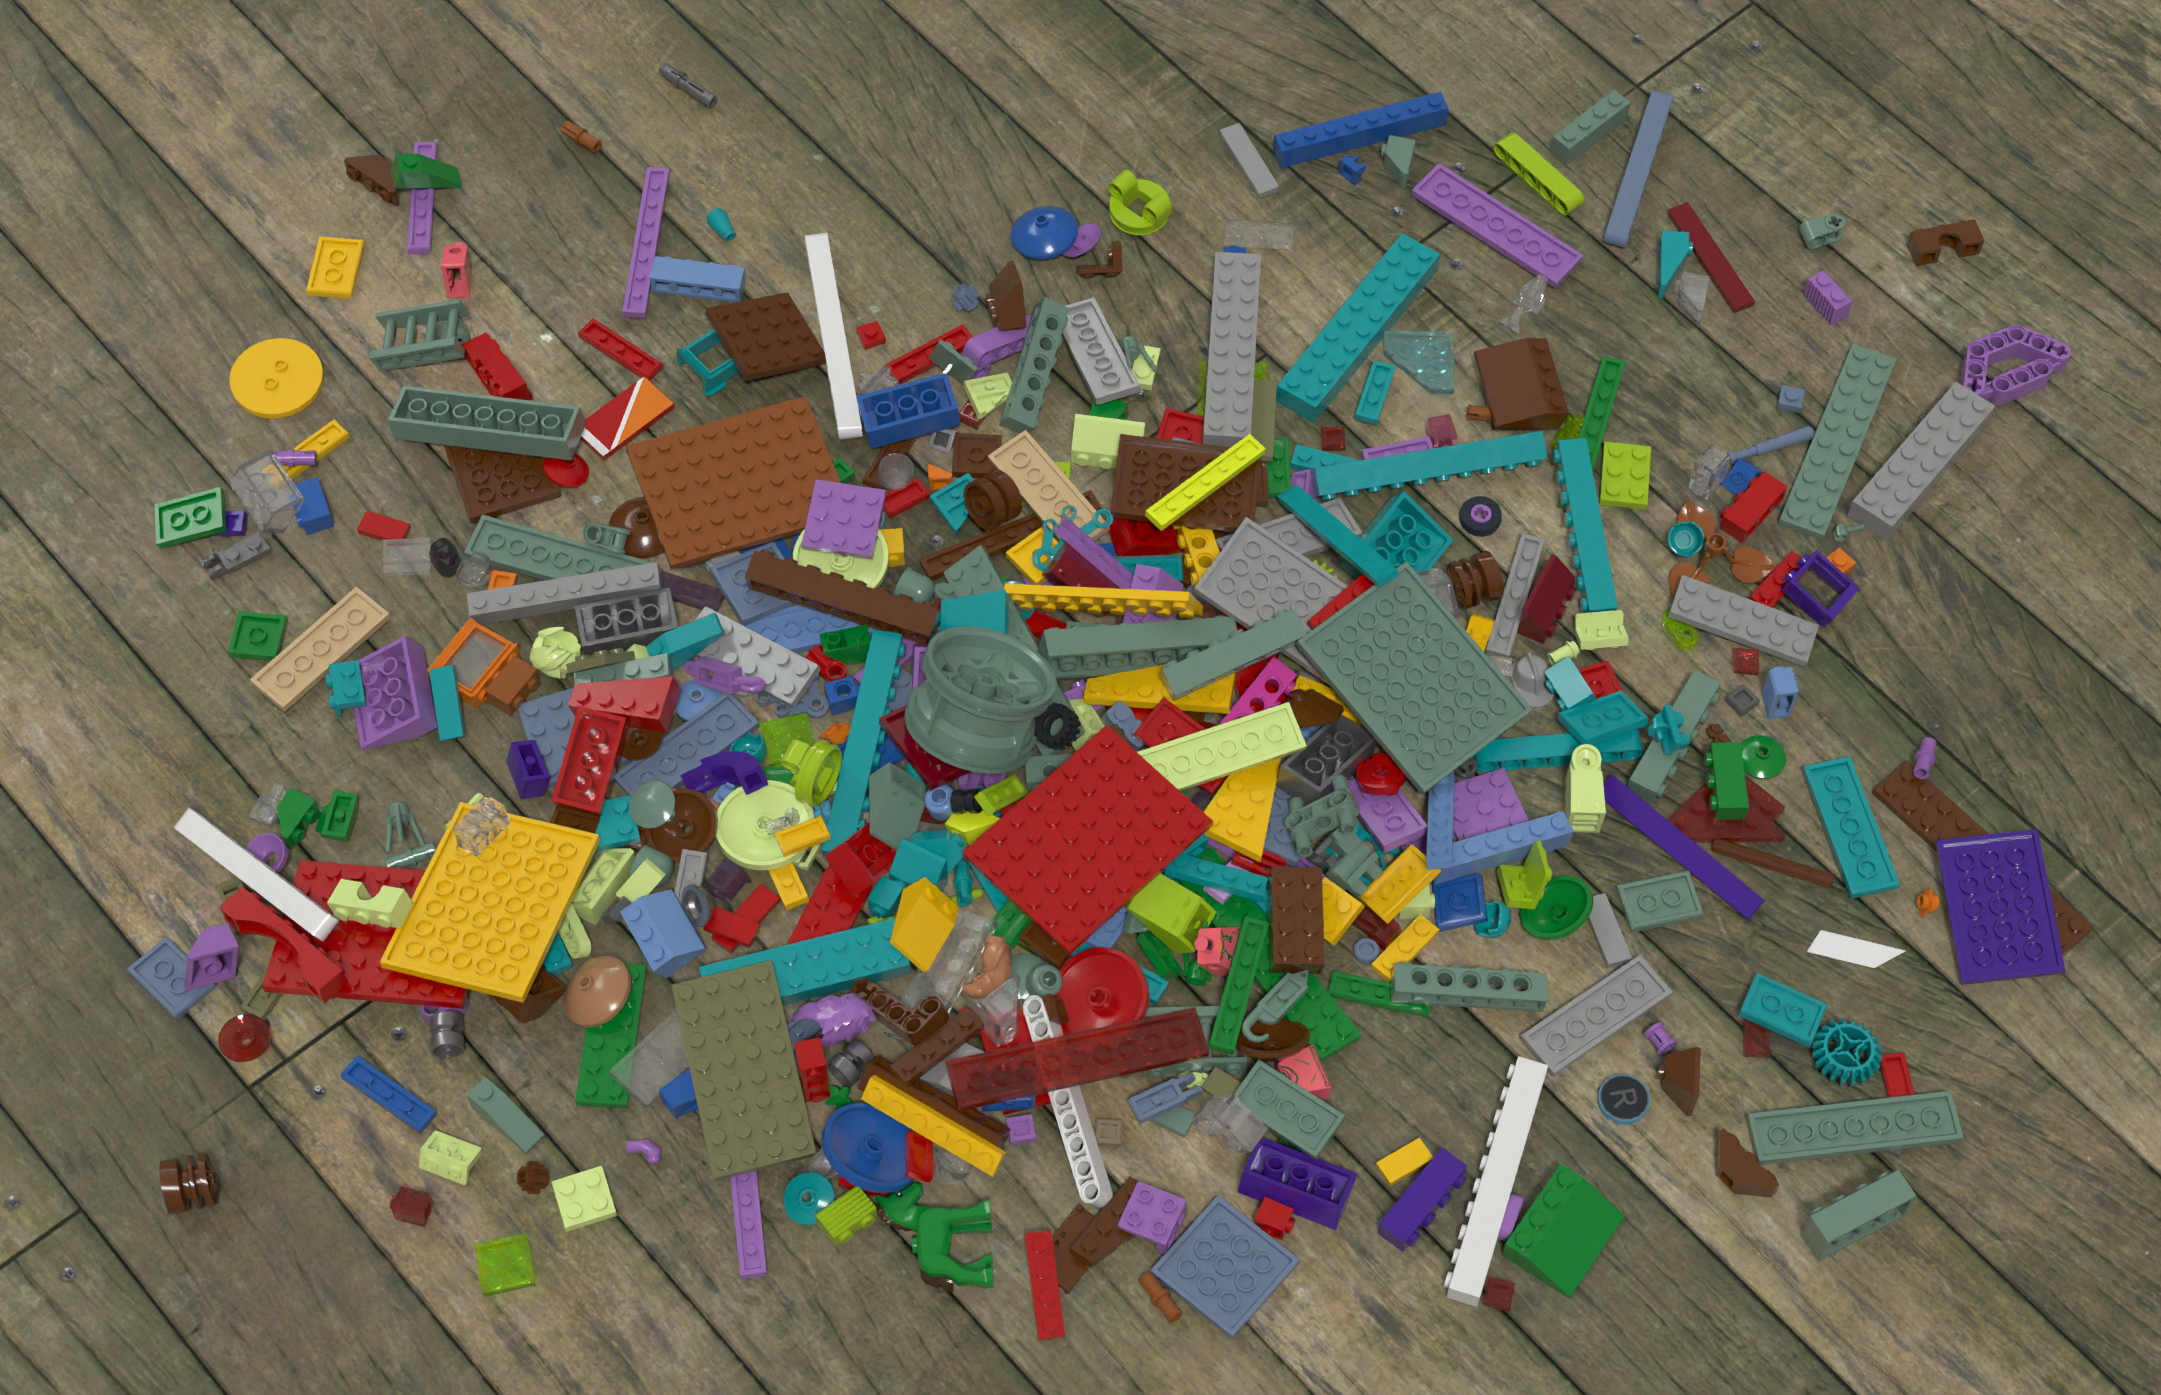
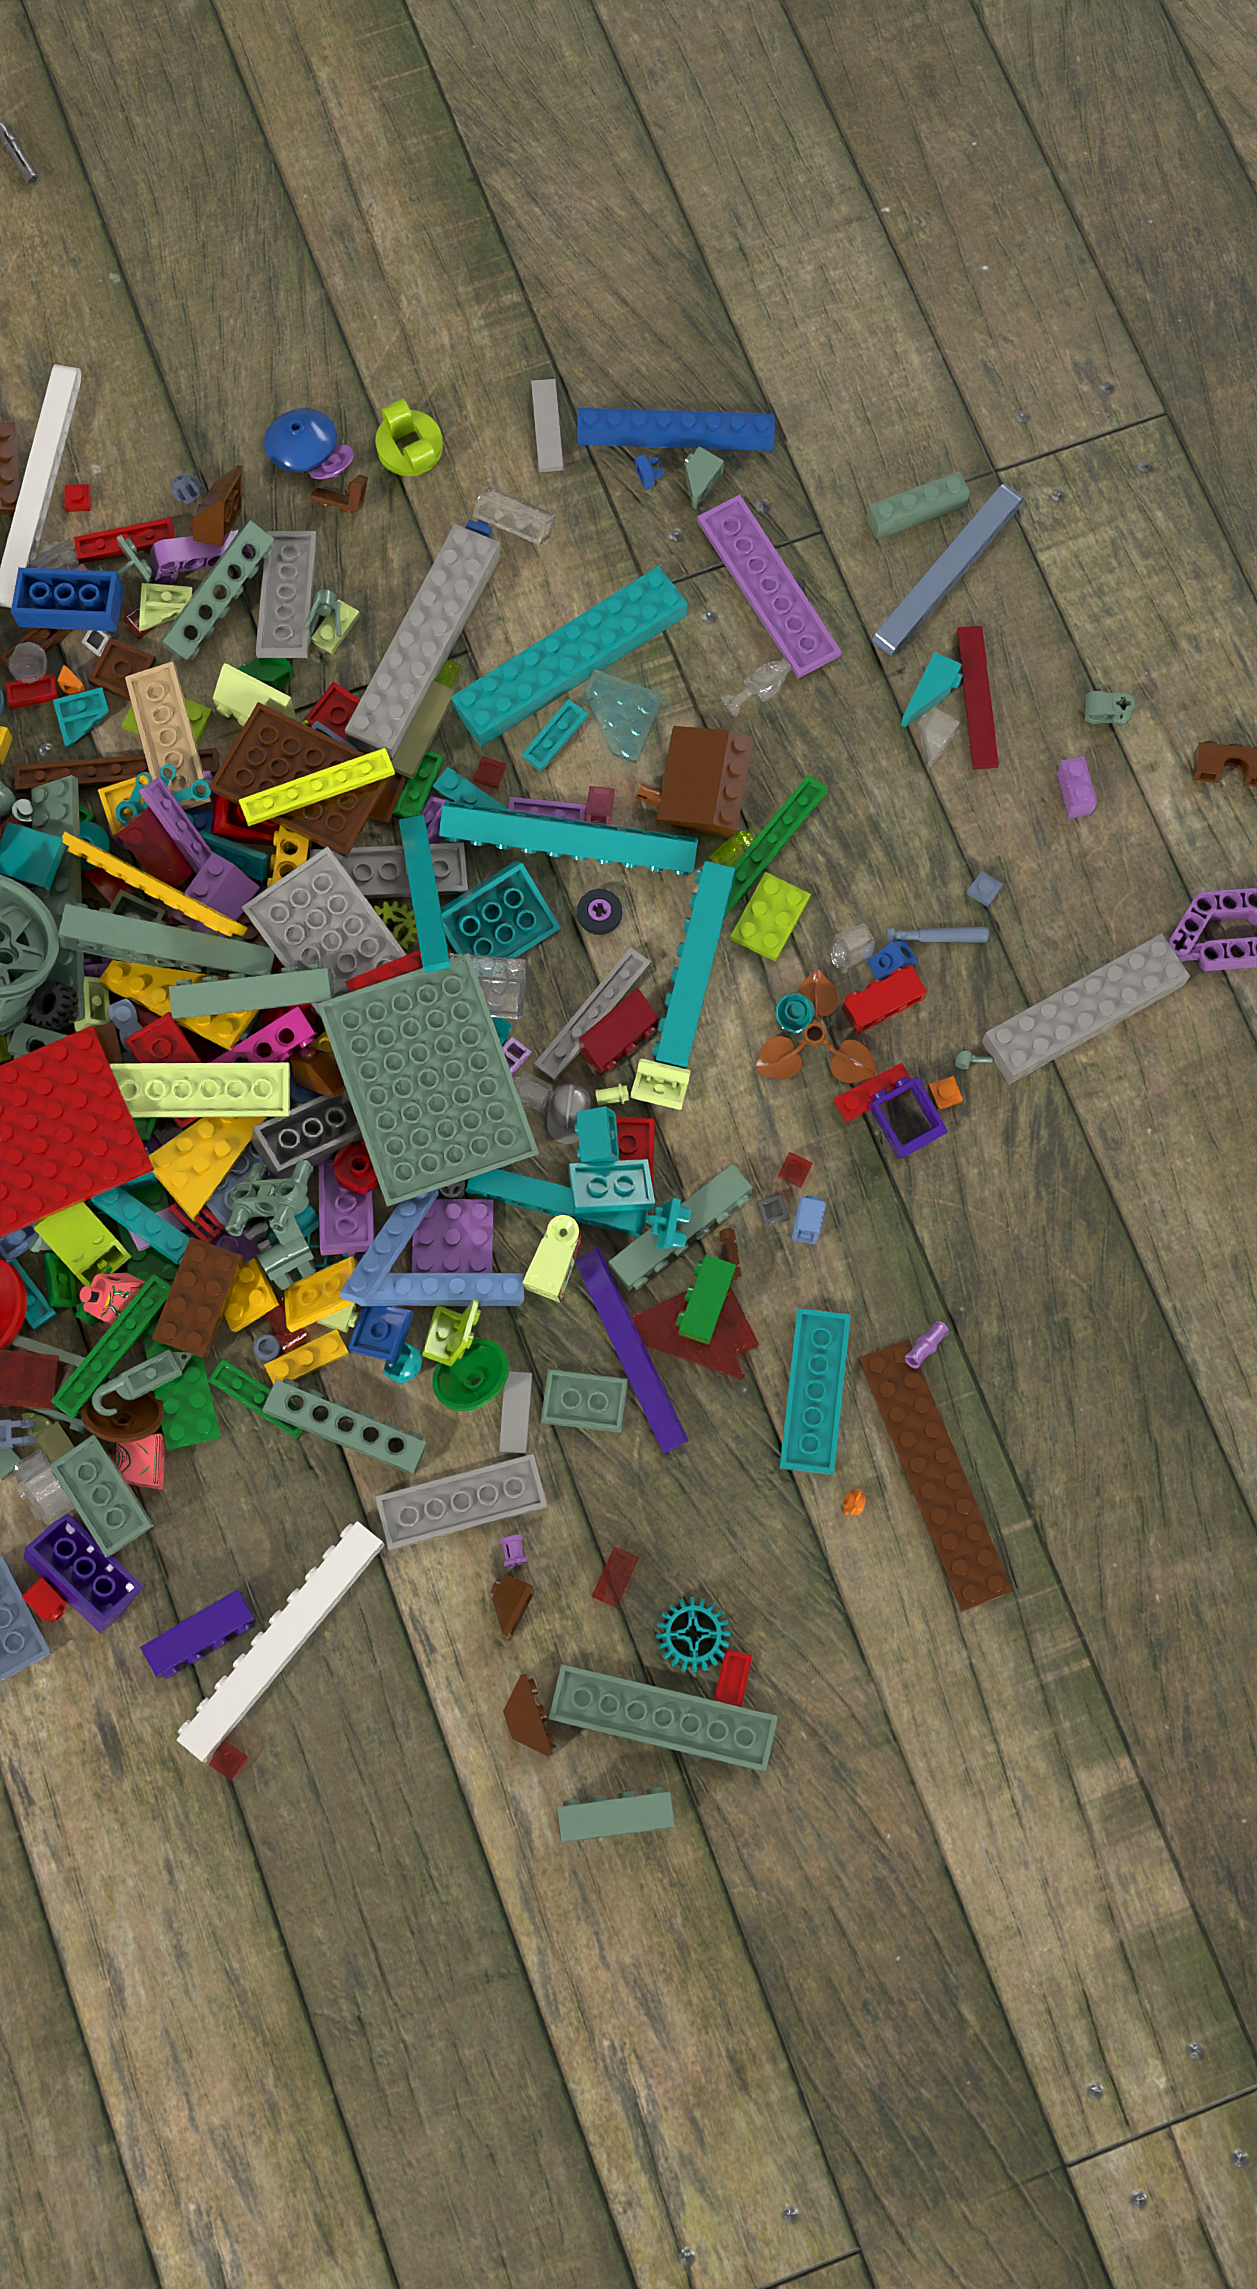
camera: 20 degrees right, 15 degrees up
reddish brown wheel [963,470,1022,530] -> none
yellow tile [1376,1137,1433,1186] -> none
reddish brown wheel [1446,551,1504,610] -> none
yellow bracket [1466,614,1494,652] -> none
lime beam [1493,132,1584,216] -> none
medium lavender beam [1497,1193,1525,1242] -> none
green slope [1502,1164,1625,1299] -> none
black tile [1598,1074,1650,1125] -> none
clear neon green plate [1661,607,1699,651] -> none
light grey plate [1668,575,1819,667] -> none
reddish brown axle [1712,838,1834,888] -> none
teal tile [1738,973,1828,1048] -> none
green dish [1741,735,1786,779] -> none
sand green plate [1778,344,1896,540] -> none
white sticker [1807,930,1905,968] -> none
dark purple plate [1936,829,2065,985] -> none

